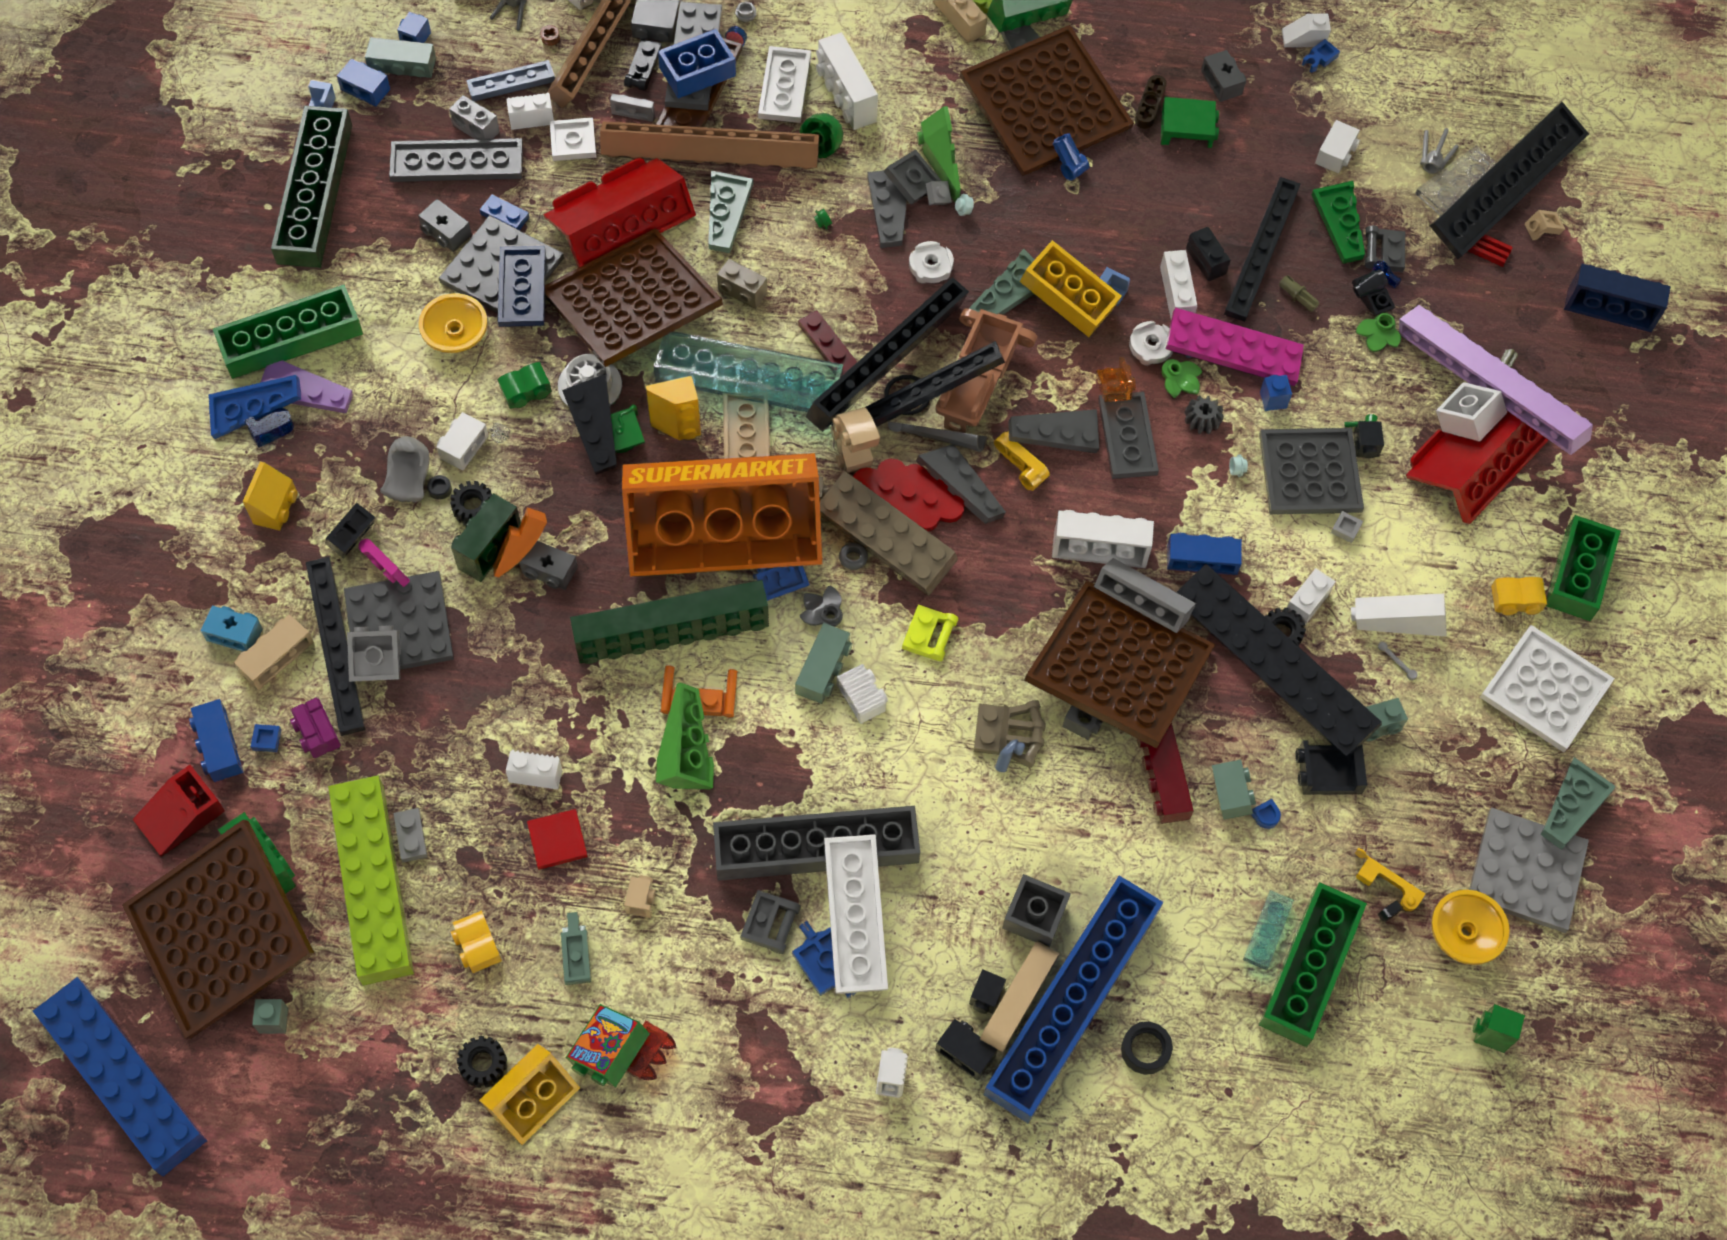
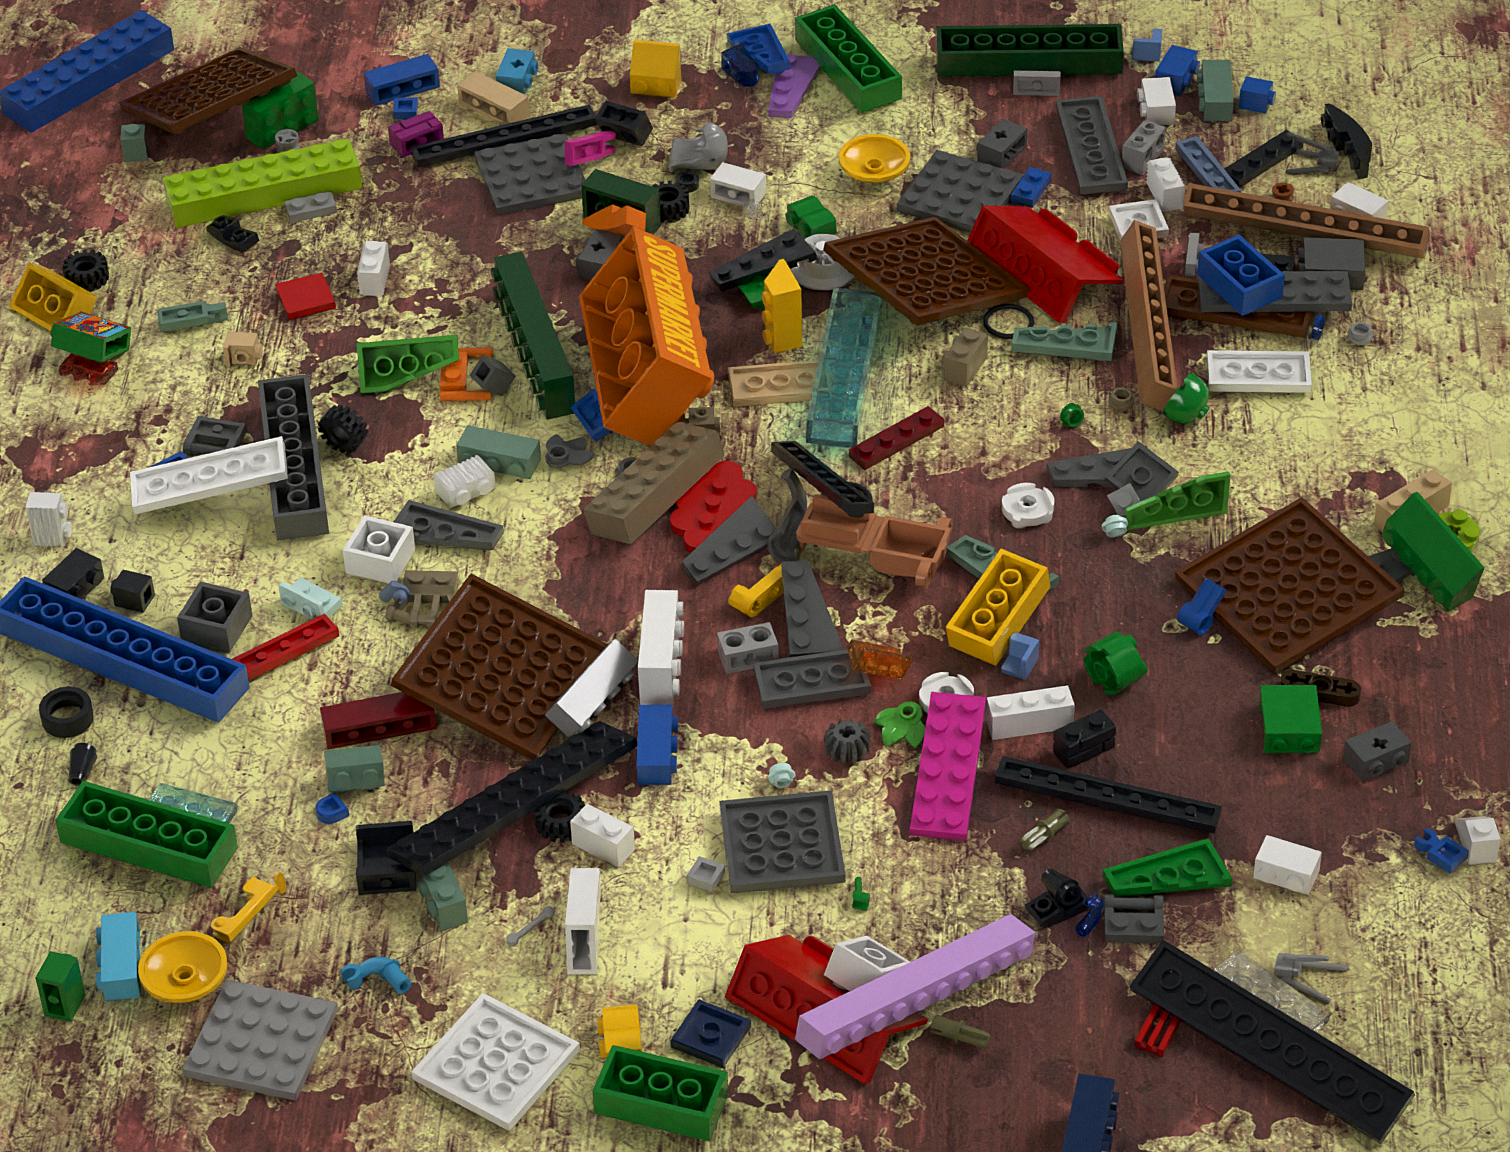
camera: 90 degrees right, 20 degrees down
red slope [133,765,225,857] -> none
light grey plate [347,625,401,682] -> none
yellow brick [450,910,502,973] -> none
plate [498,246,546,327] -> none
black brick [805,277,969,432] -> none
white brick [816,32,878,130] -> none
tan brick [830,407,880,474] -> none
neon yellow plate [902,604,959,661] -> none
tan beam [980,941,1060,1052] -> none
blue brick [1260,375,1292,411] -> none
black brick [1353,421,1384,459] -> none
bright green plate [1356,313,1401,352] -> none
black tile [1377,900,1403,922] -> none
tan bracket [1525,210,1565,240] -> none
sand green wing [1541,757,1616,850] -> none
none -> black cone [68,743,97,786]
none -> medium azure brick [96,912,141,1001]
none -> black slope [206,215,260,253]
none -> red plate [232,613,339,681]
none -> light grey wheel [275,129,300,153]
none -> light aqua bracket [278,577,342,619]
none -> black tyre [318,405,368,454]
none -> dark azure piece [341,956,411,994]
none -> white brick [343,515,415,583]
none -> dark grey wing [394,500,504,550]
none -> dark grey brick [469,355,516,396]
none -> dark blue tile [670,999,751,1068]
none -> light grey brick [717,622,779,674]
none -> black piece [983,304,1034,339]
none -> light grey panel [1013,71,1061,96]
none -> green brick [1083,632,1148,696]
none -> dark tan plate [1108,387,1134,411]
none -> white brick [1137,77,1176,125]
none -> black plate [1224,130,1304,188]

